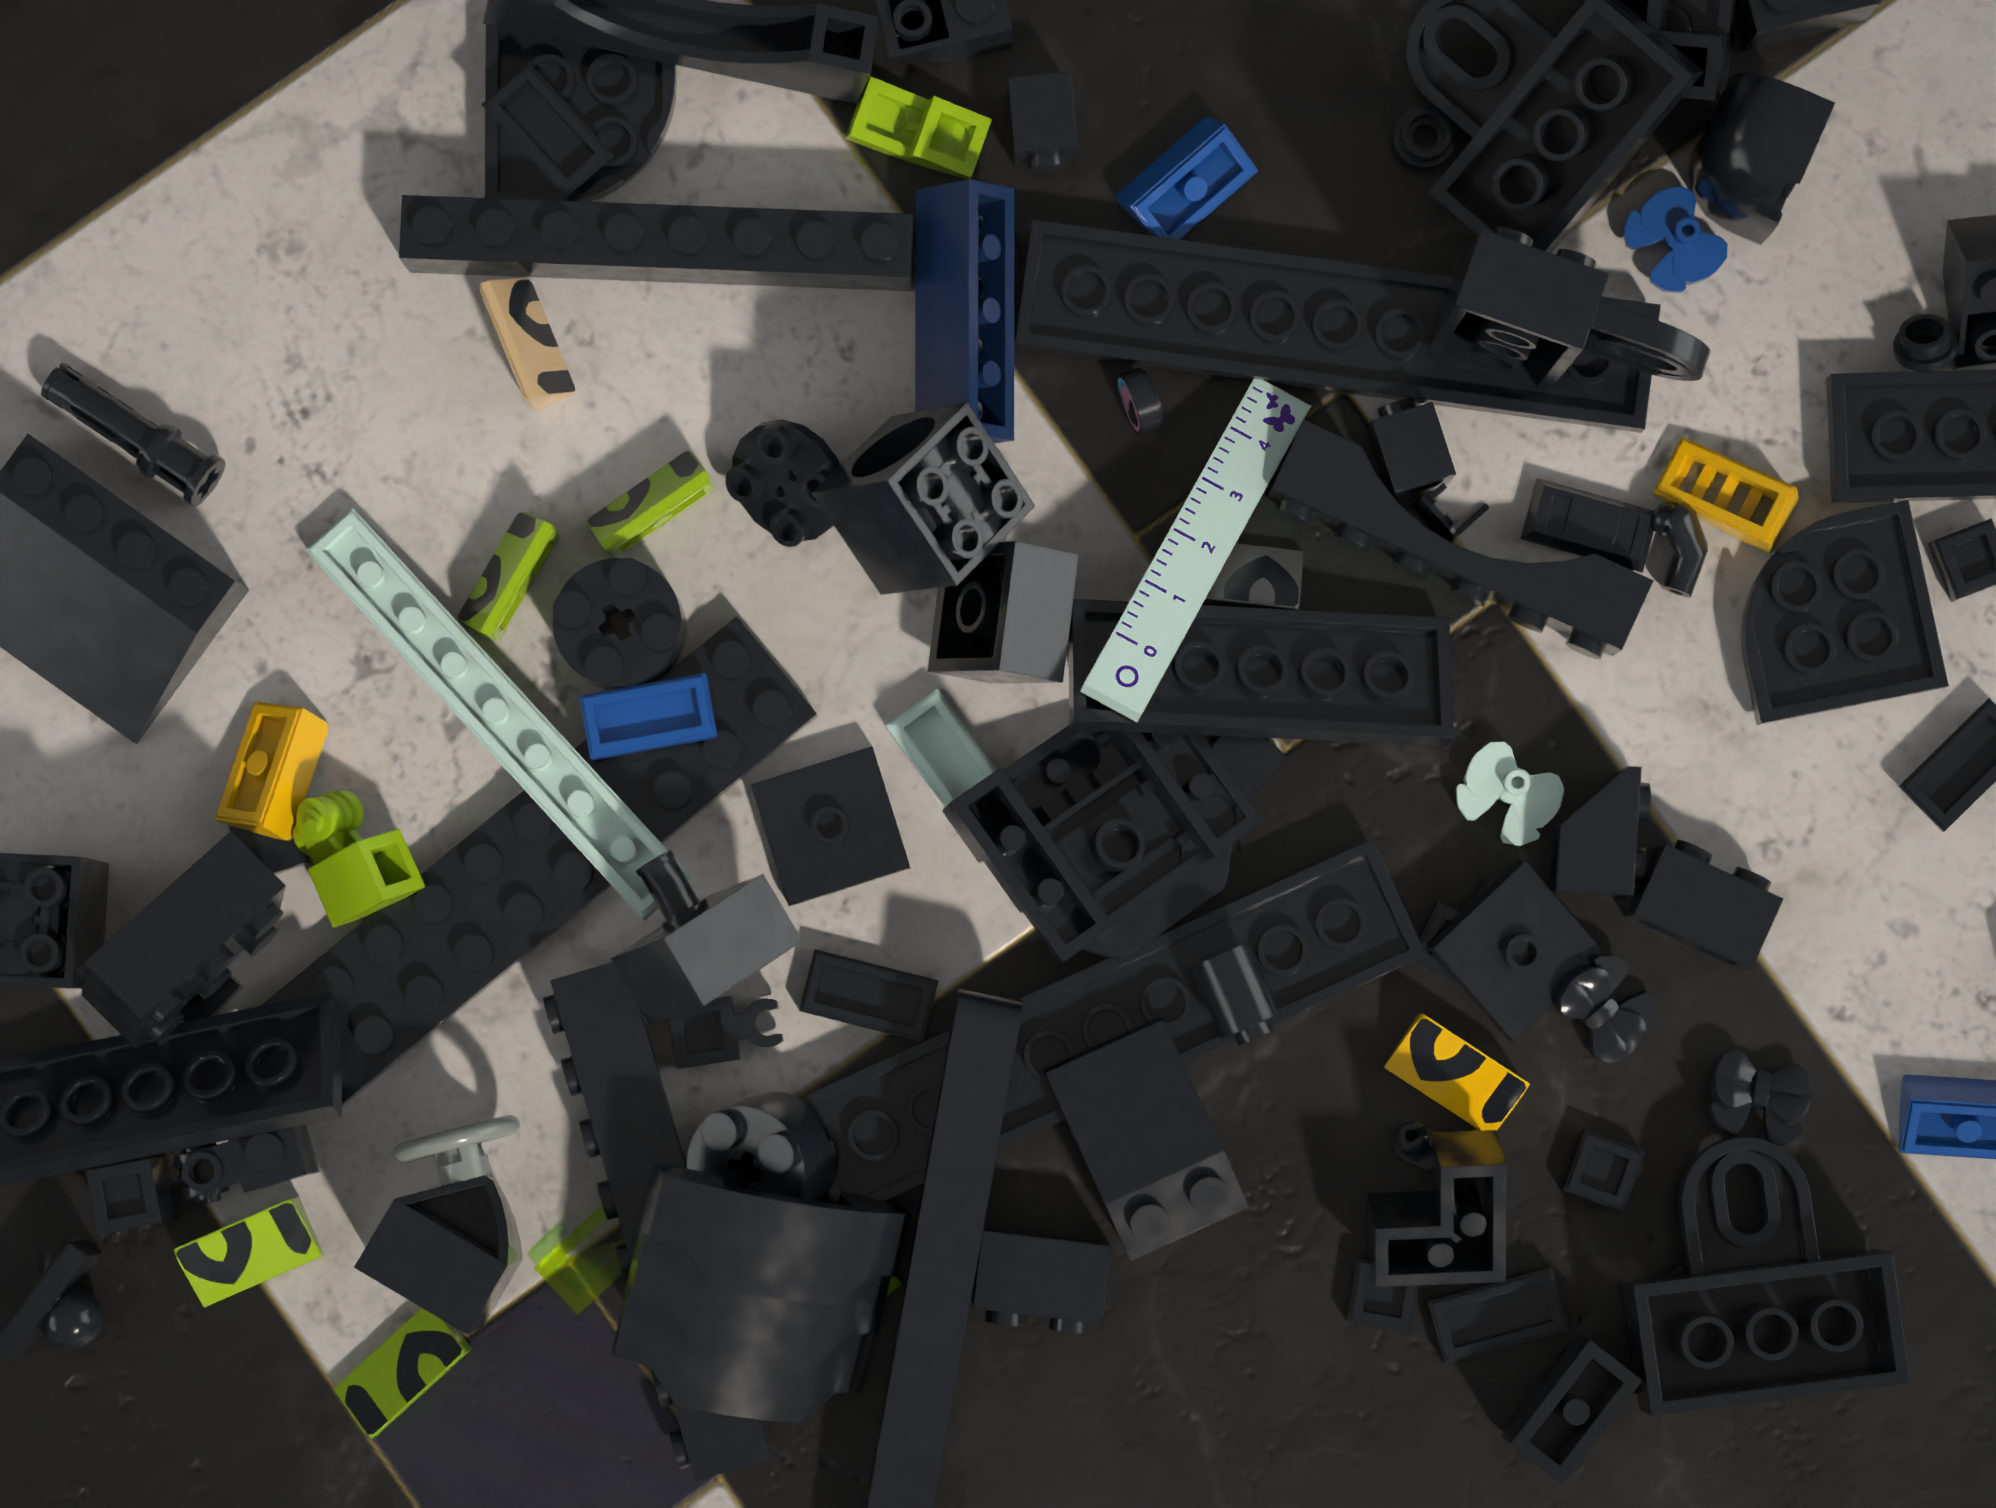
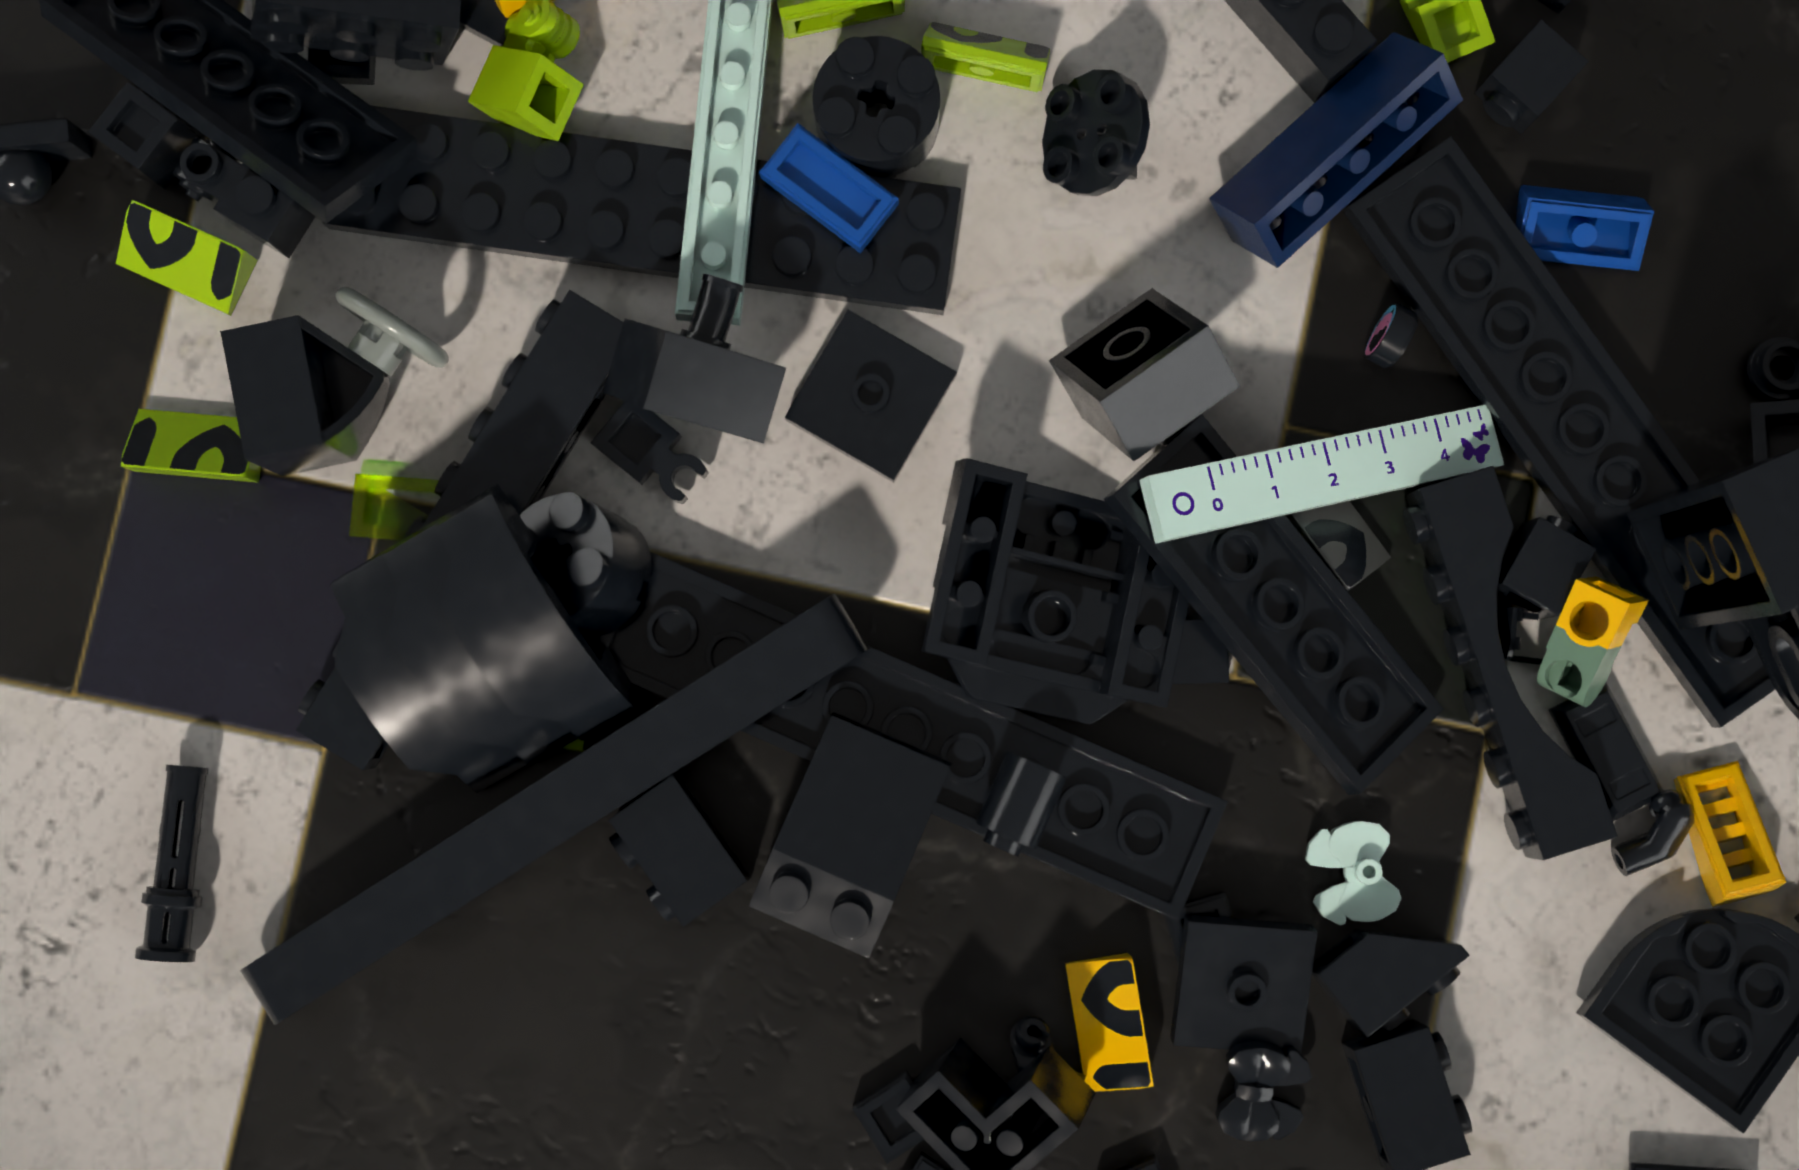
camera: 50 degrees right, 0 degrees up
black tile [799,949,939,1042] -> none
black brick [812,402,1035,595] -> none
light aqua tile [886,689,996,808] -> none
none -> leg [1536,576,1649,707]

